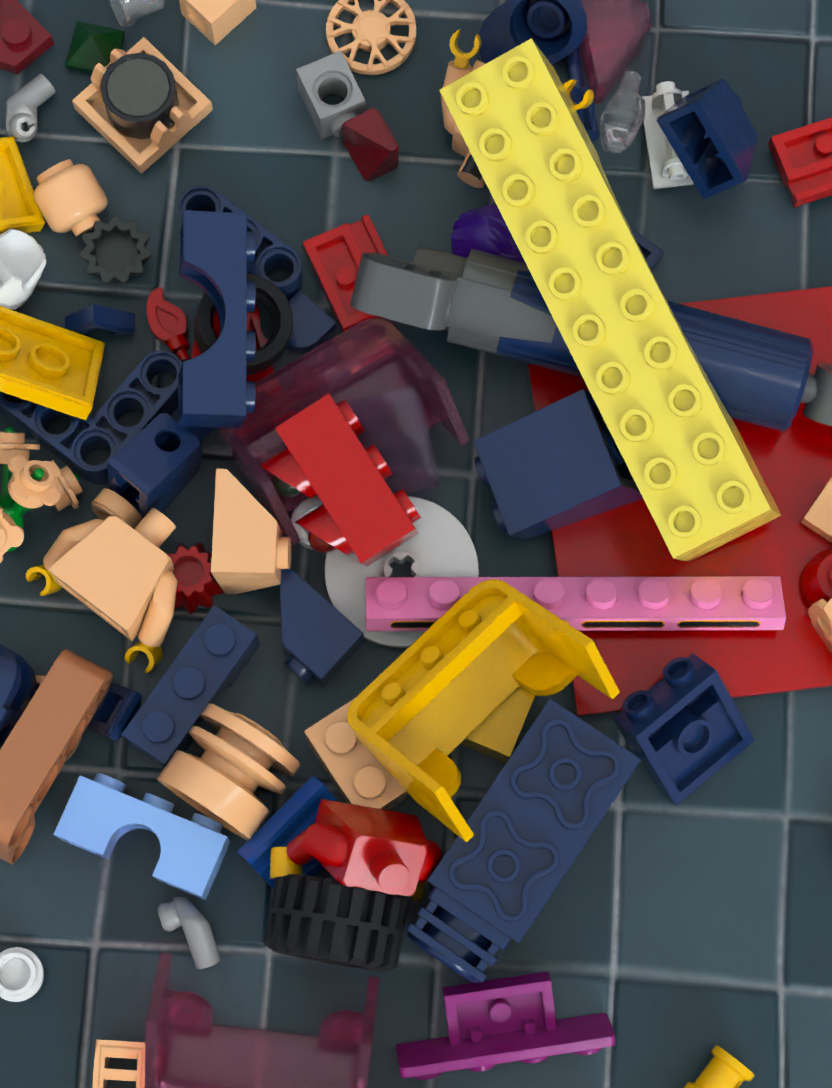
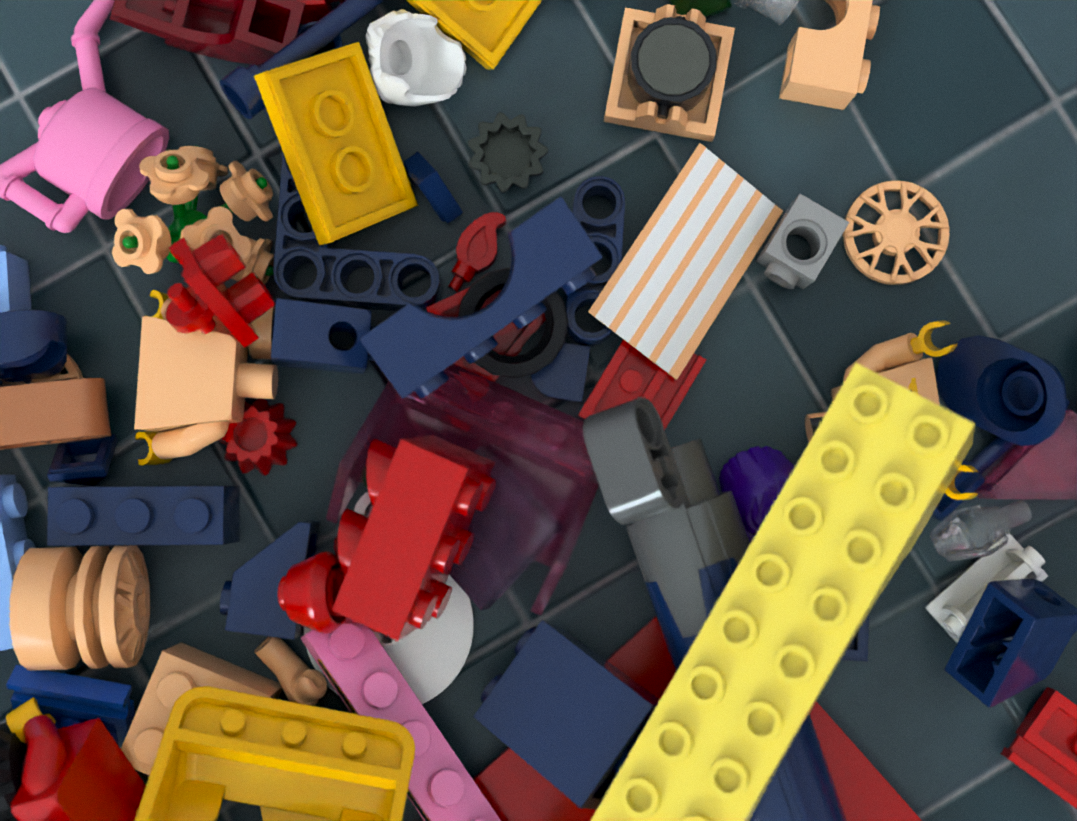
camera: 60 degrees right, 10 degrees up
light nougat head [33,159,108,238] -> none
light nougat slope [211,469,291,594] -> none
dark red slope [342,107,399,181] -> none
none -> red hips [166,233,276,348]
none -> light nougat arm [254,636,327,706]
none -> red cone [278,552,347,634]
none -> sticker [588,143,783,380]

